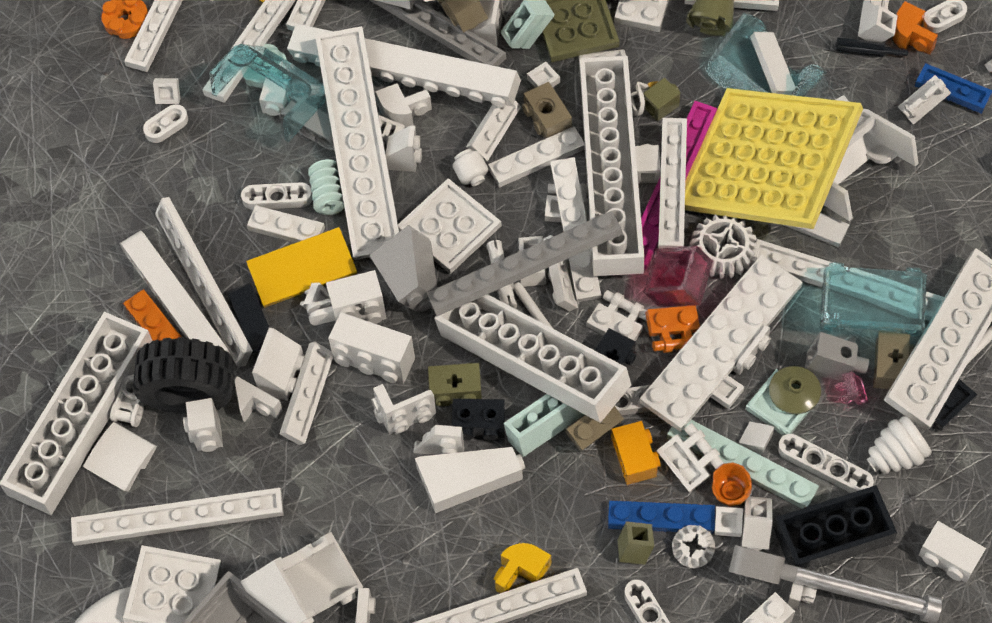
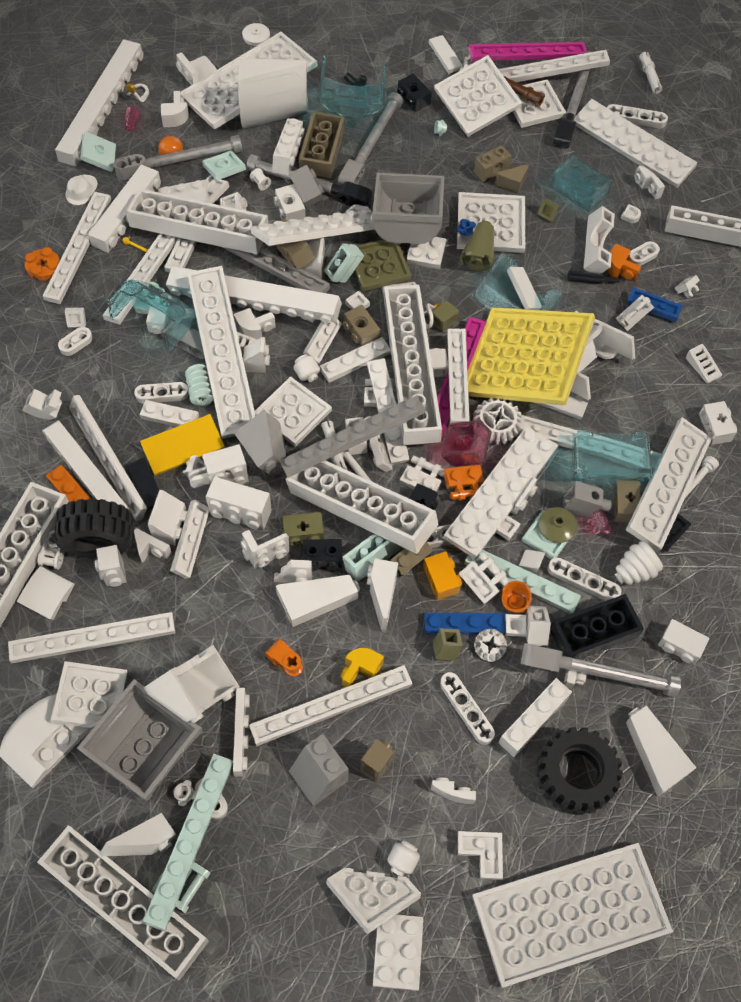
camera: 10 degrees left, 0 degrees up
none -> white brick [22,389,62,420]
none -> orange piece [264,638,303,677]
none -> white slope [367,558,398,633]

